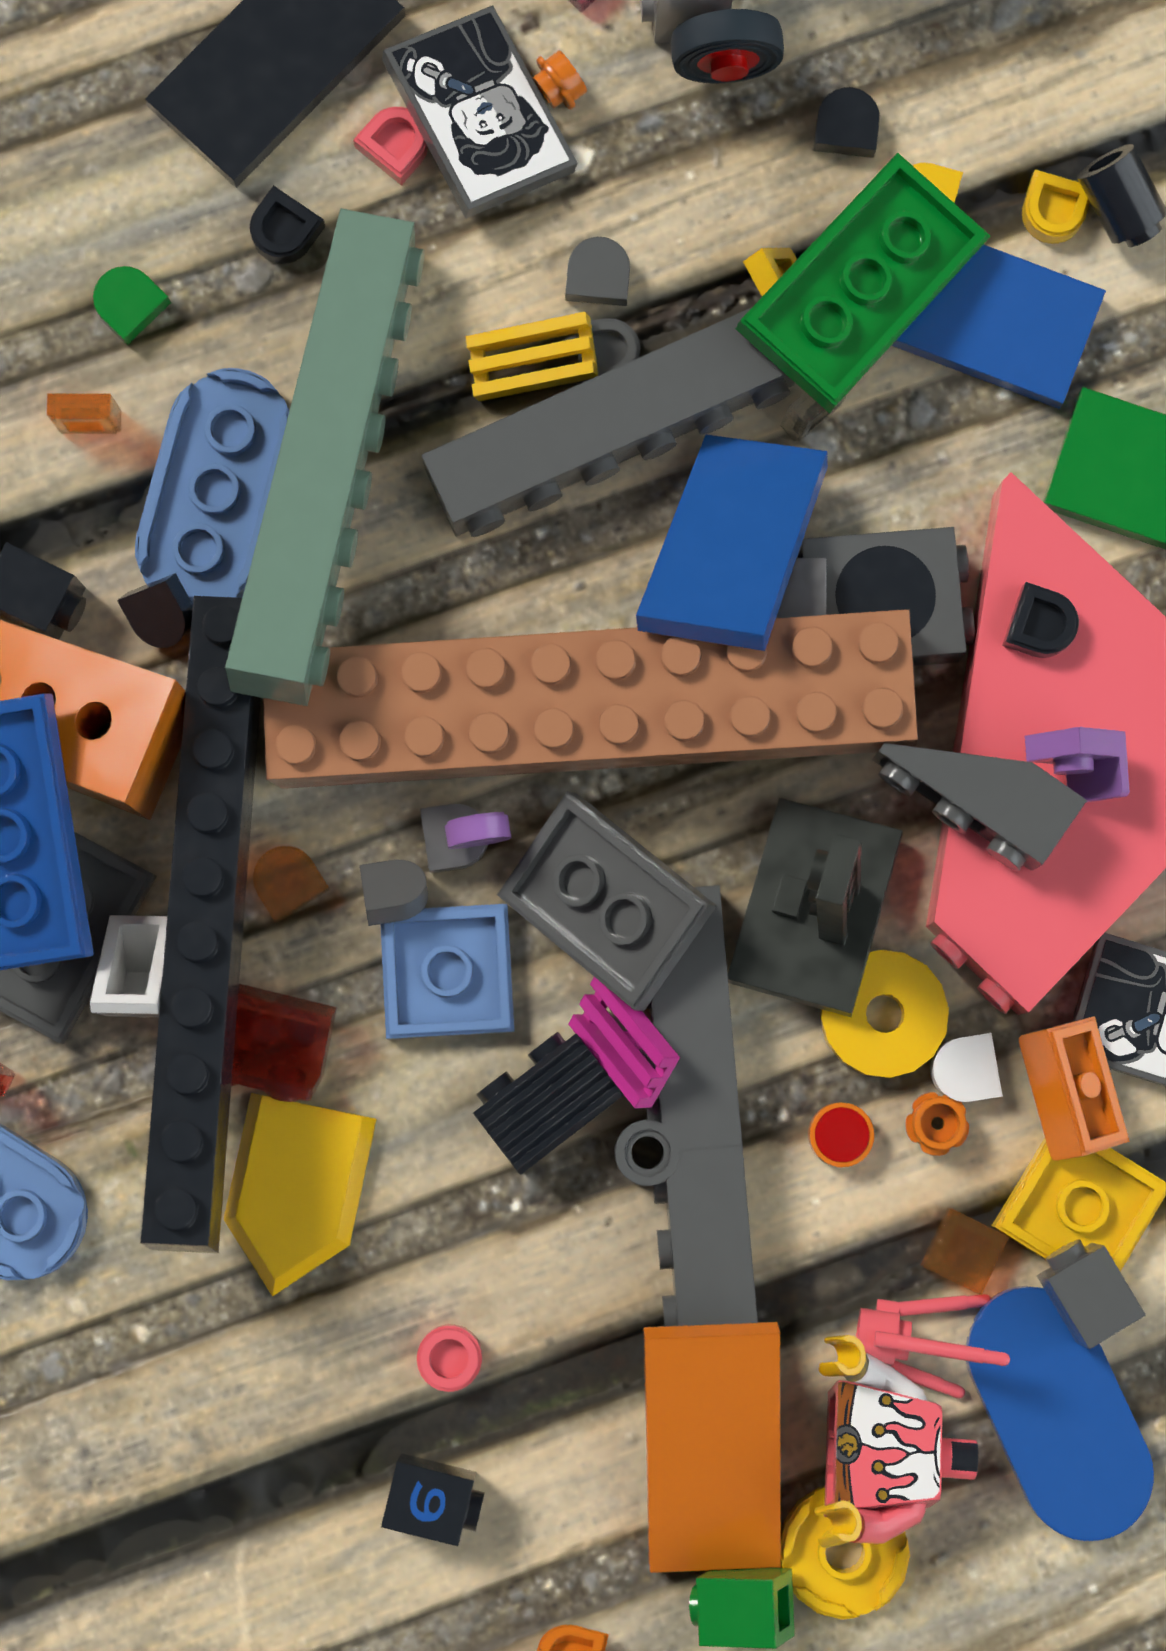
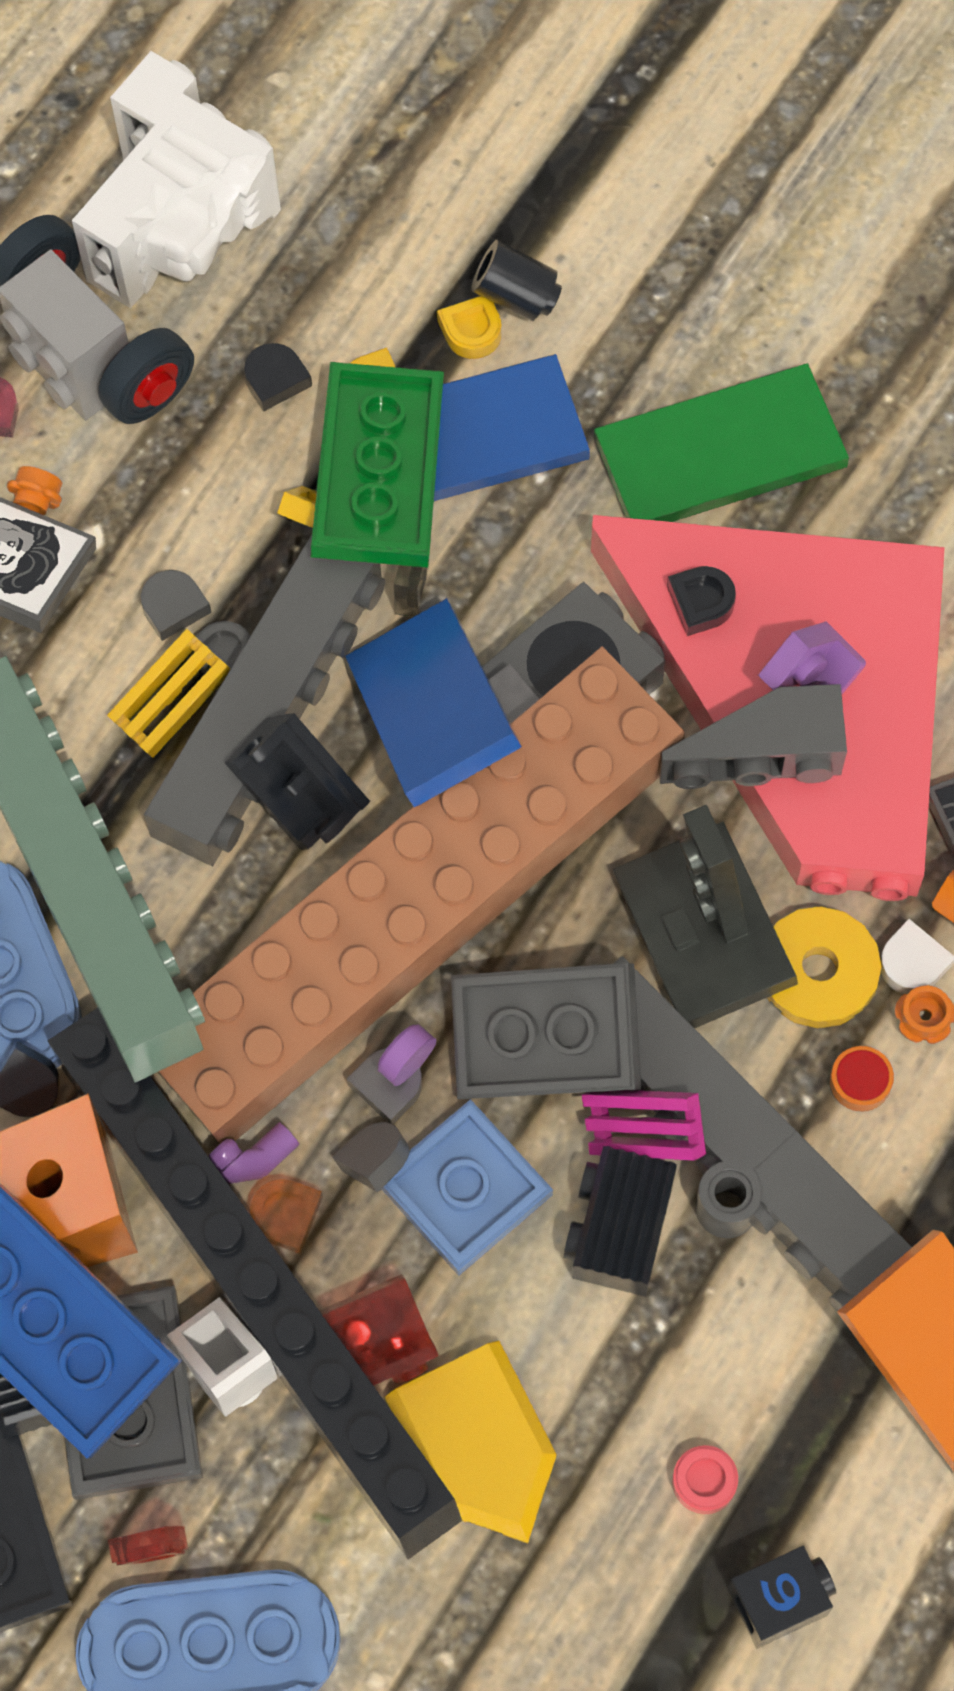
camera: 35 degrees left, 15 degrees down
none -> medium lavender arm [208,1122,300,1184]
none -> black hinge [225,713,370,850]

